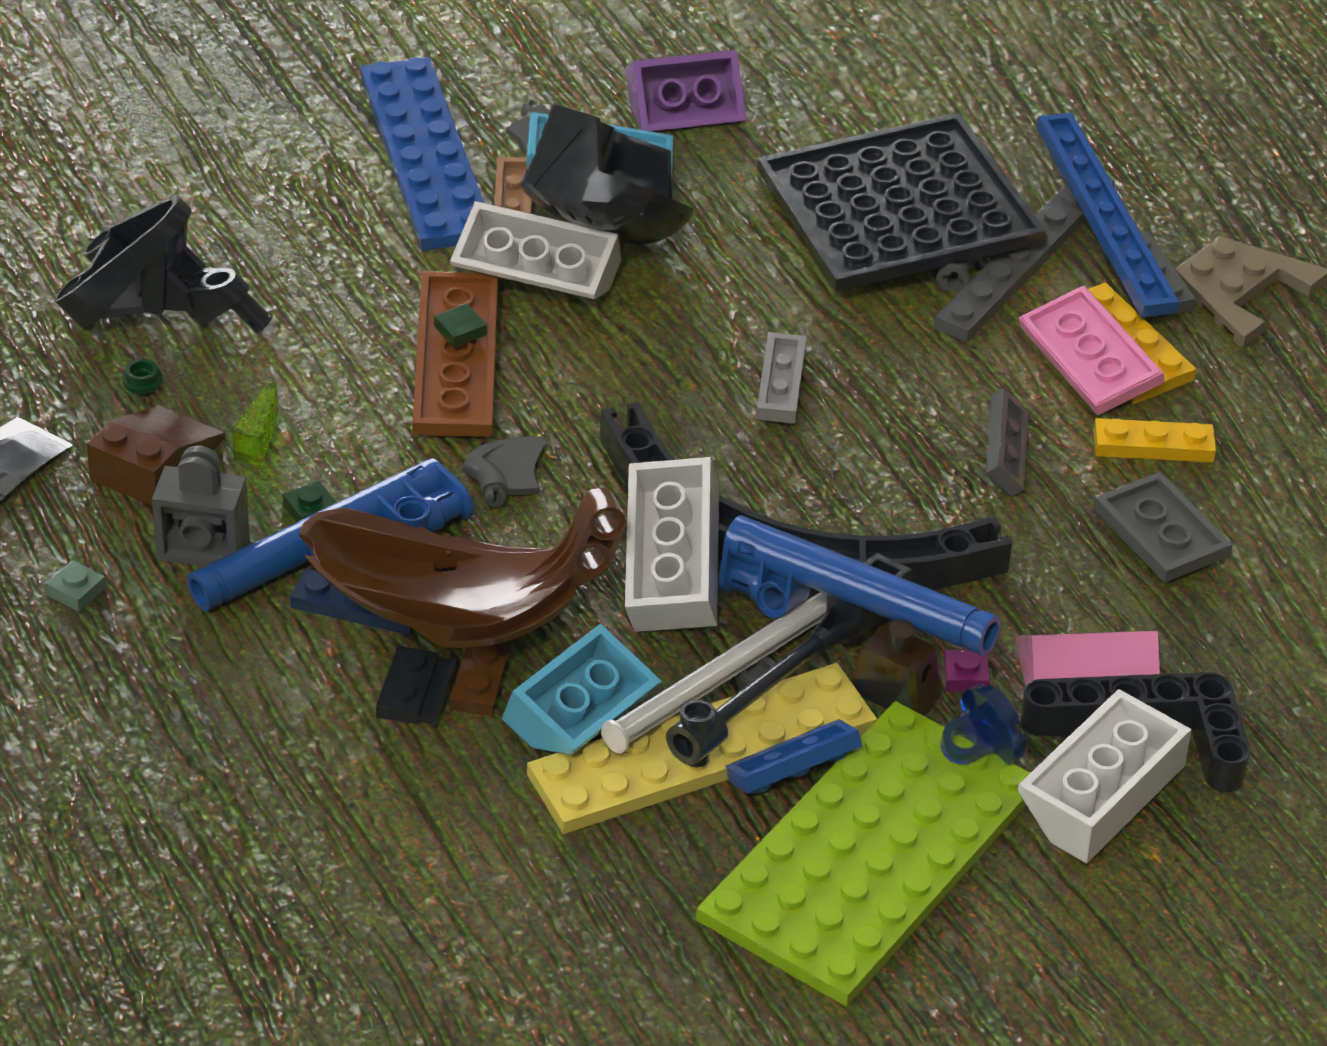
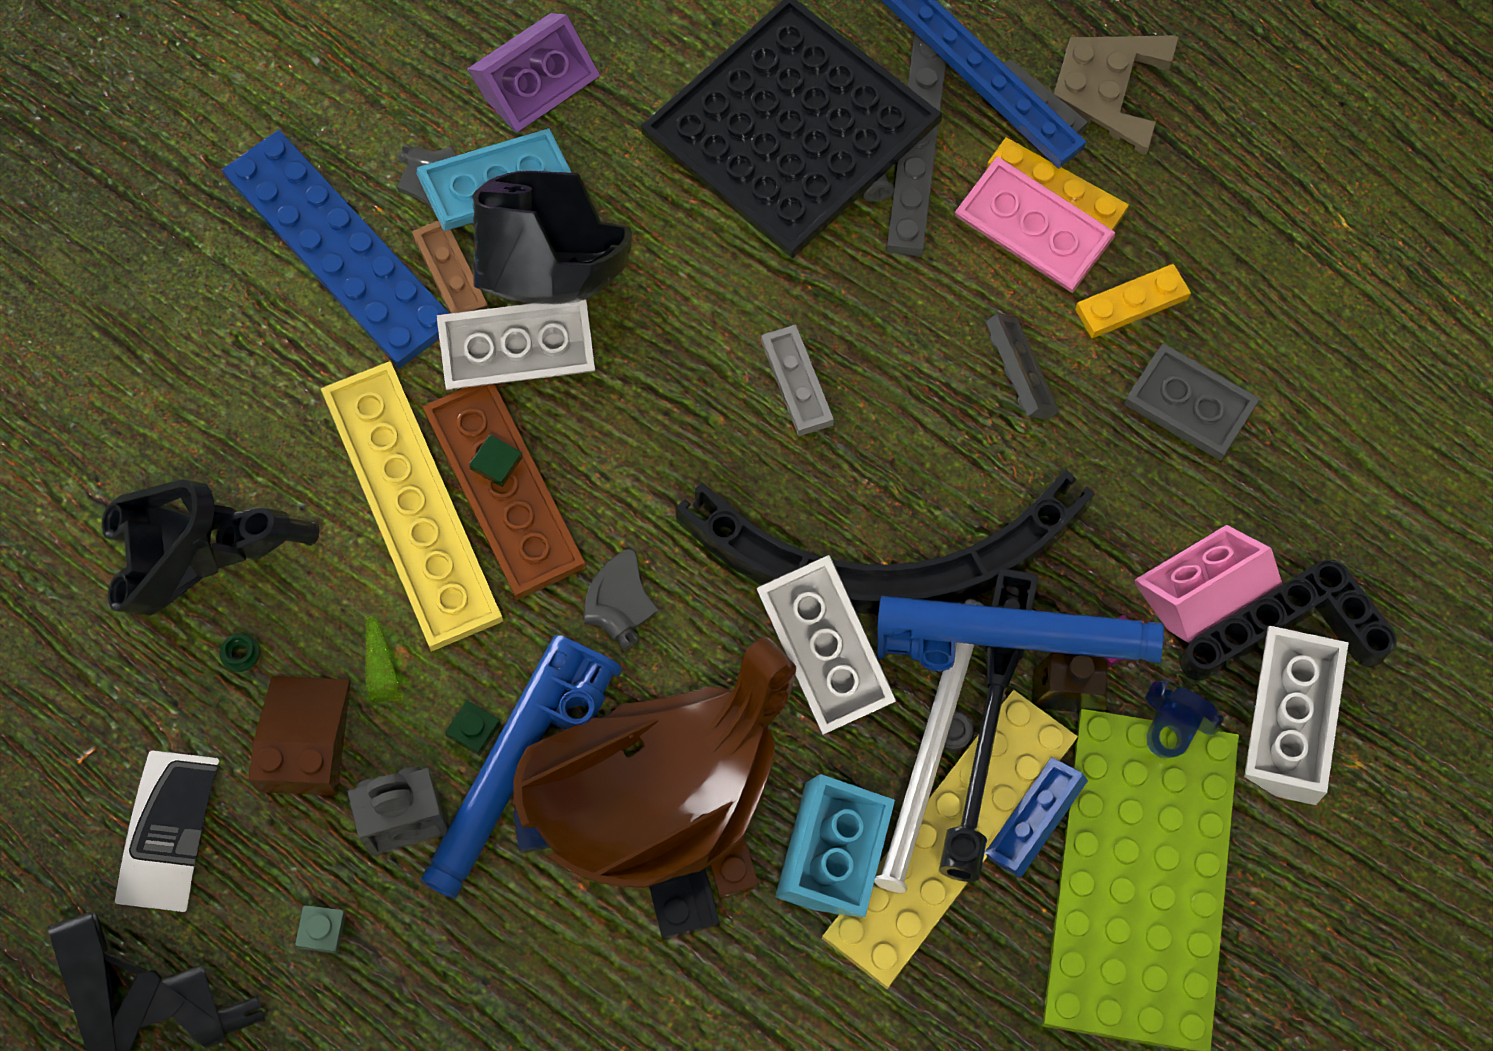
camera: 25 degrees left, 25 degrees up
none -> light yellow plate [321,361,503,652]

